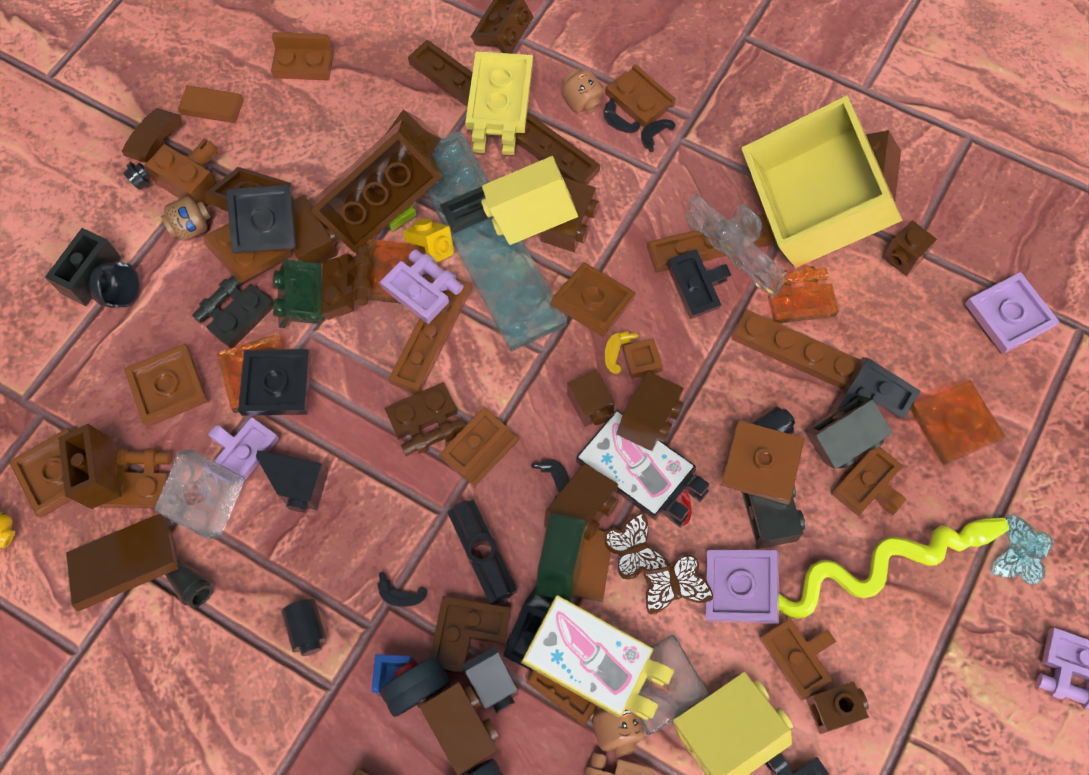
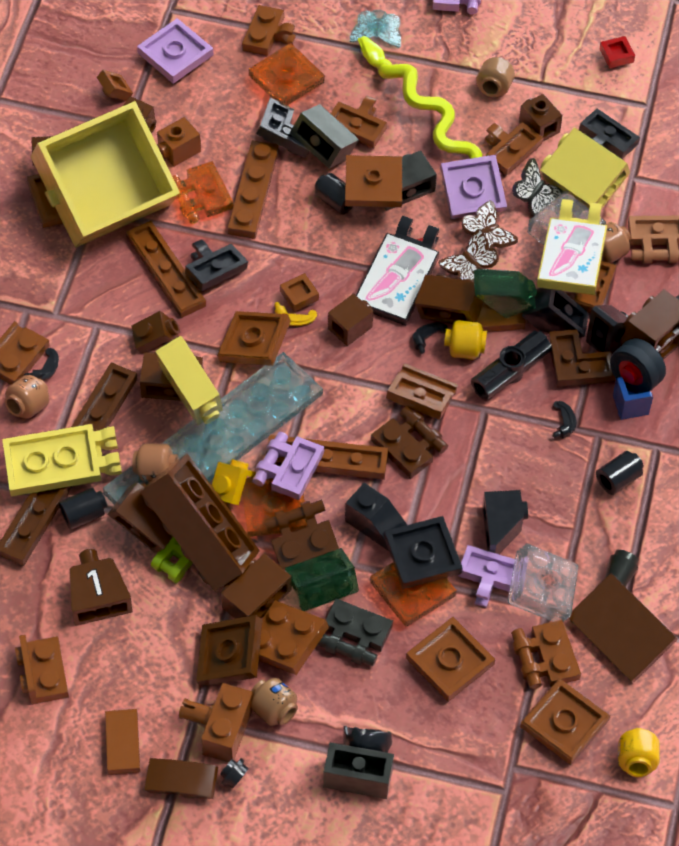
camera: 110 degrees left, 10 degrees down
reddish brown brick [58,424,122,509] -> none
black plate [226,185,298,254] -> none
pearl dark grey tile [440,187,493,234] -> none
reddish brown brick [616,371,684,451] -> none
black piece [641,119,676,152] -> none
clear plate [686,194,787,297] -> none
none -> black brick [58,488,108,530]
none -> reddish brown torso [70,549,133,626]
none -> dark orange plate [97,70,133,101]
none -> reddish brown bracket [131,311,180,354]
none -> nougat head [132,443,179,482]
none -> dark orange brick [157,117,201,167]
none -> dark orange plate [242,5,296,56]
none -> black slope [345,482,407,551]
none -> yellow head [444,320,487,360]
none -> medium nougat head [476,57,515,98]
none -> pearl dark grey animal [512,158,566,217]

